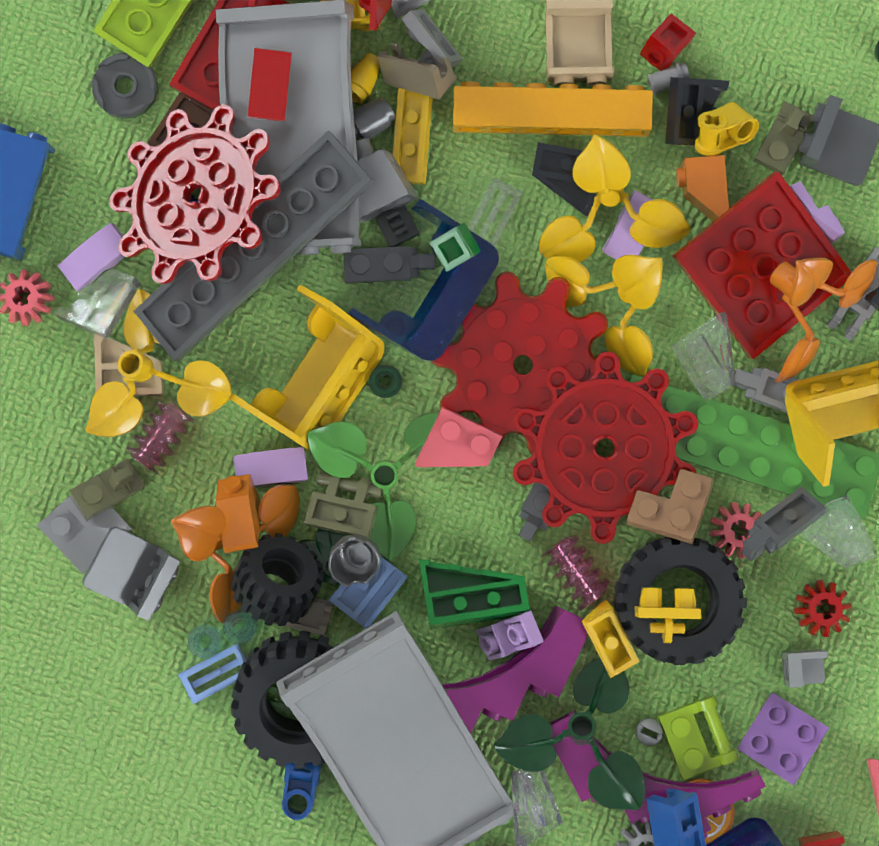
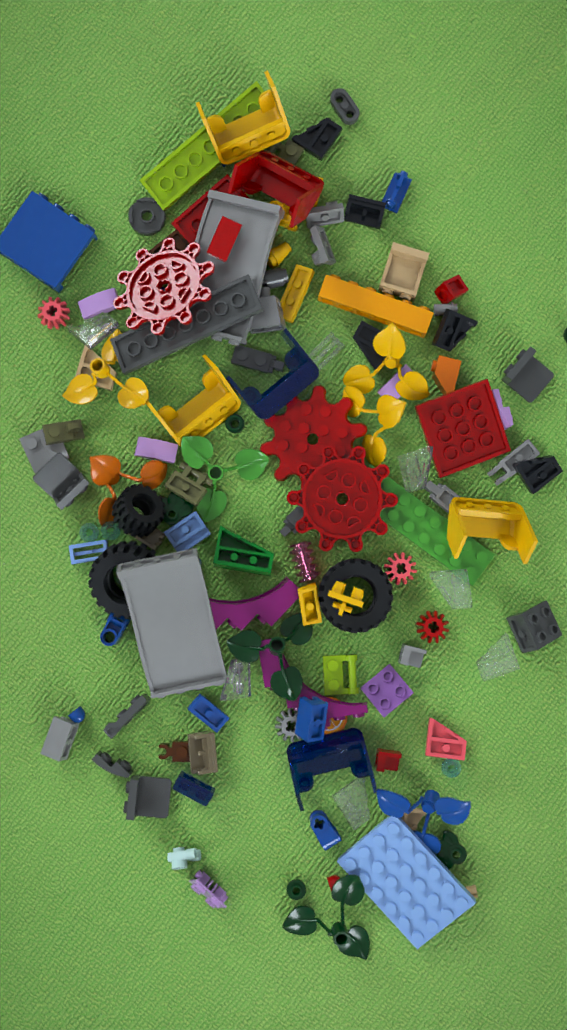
camera: 15 degrees right, 0 degrees up
clear pink piece [126,401,196,475] -> none
orange slope [216,474,261,553] -> none
flat silver hair [328,534,381,587] -> none
pearl dark grey tile [375,205,420,247] -> none
dark tan hinge [378,43,457,99] -> none
coral wing [414,406,503,467] -> none
green slope [430,223,481,272] -> none
lavender slope [476,610,544,661] -> none
medium nougat plate [627,469,714,544] -> none
light grey hinge [635,718,663,746] -> none
yellow piece [695,102,759,156] -> none
dark grey hinge [741,487,826,561] -> none
olive hinge [753,101,812,176] -> none
orange plant [770,258,878,383] -> none

